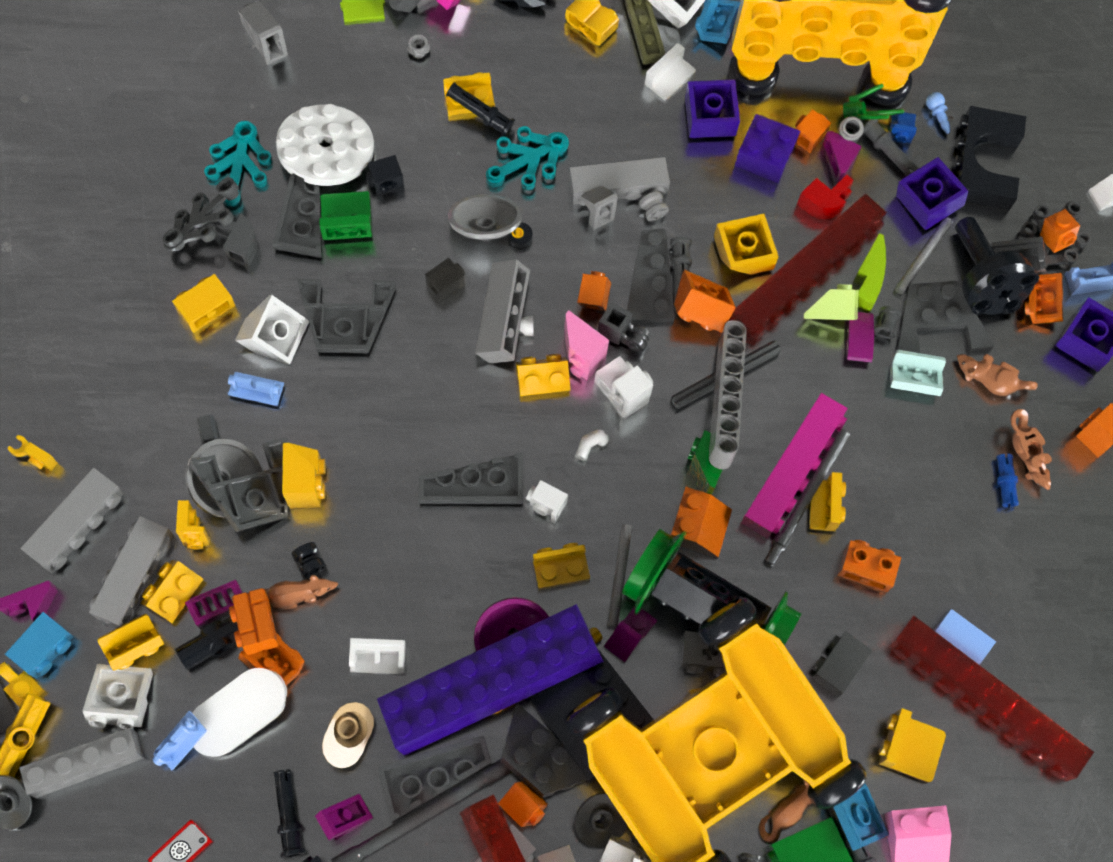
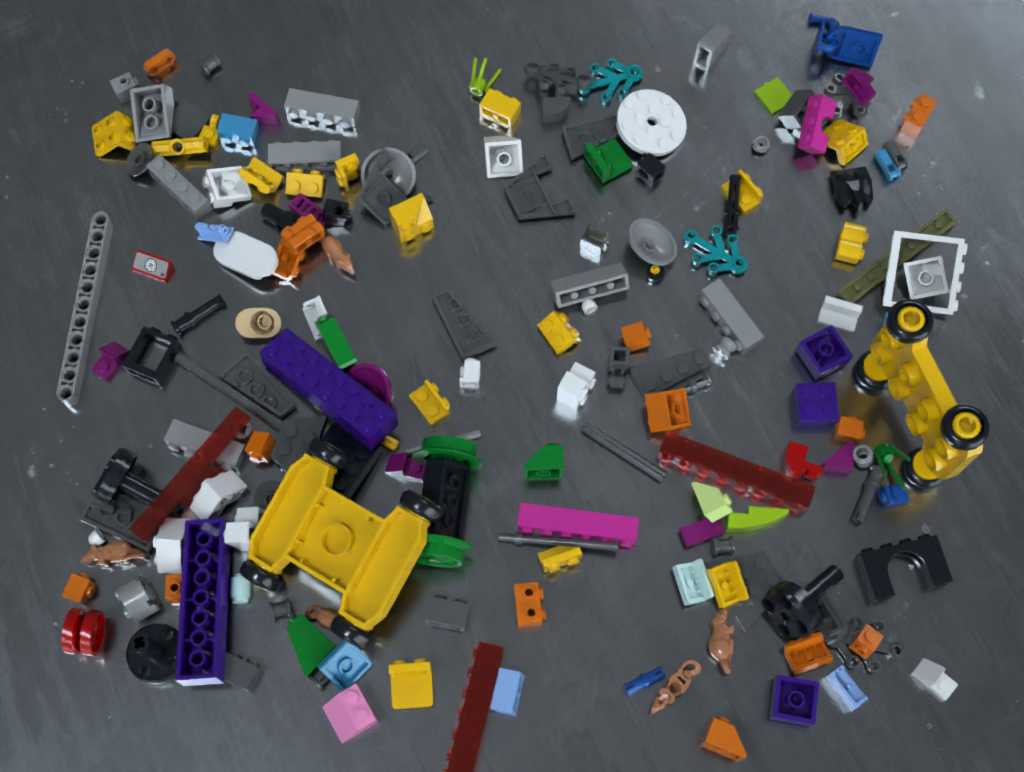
camera: 70 degrees right, 0 degrees up
yellow plate [7,435,58,471] -> none
light blue hinge [228,372,284,406] -> none
black wheel [291,542,326,578] -> none
magenta slope [315,794,373,840] -> none
bright pink slope [564,311,609,381] -> none
white arm [575,429,609,461] -> none
light grey slope [581,186,618,230] -> none
orange slope [670,487,732,558] -> none
light grey beam [709,320,747,469] -> none
yellow slope [714,214,779,275] -> none
light grey bar [894,217,952,295] -> none
dark purple brick [896,157,968,230] -> none
light blue bar [926,92,951,134] -> none
none -> green slope [314,314,357,369]
none -> black brick [321,198,351,227]
none -> lime plant [469,57,502,96]
none -> yellow bracket [706,560,749,608]

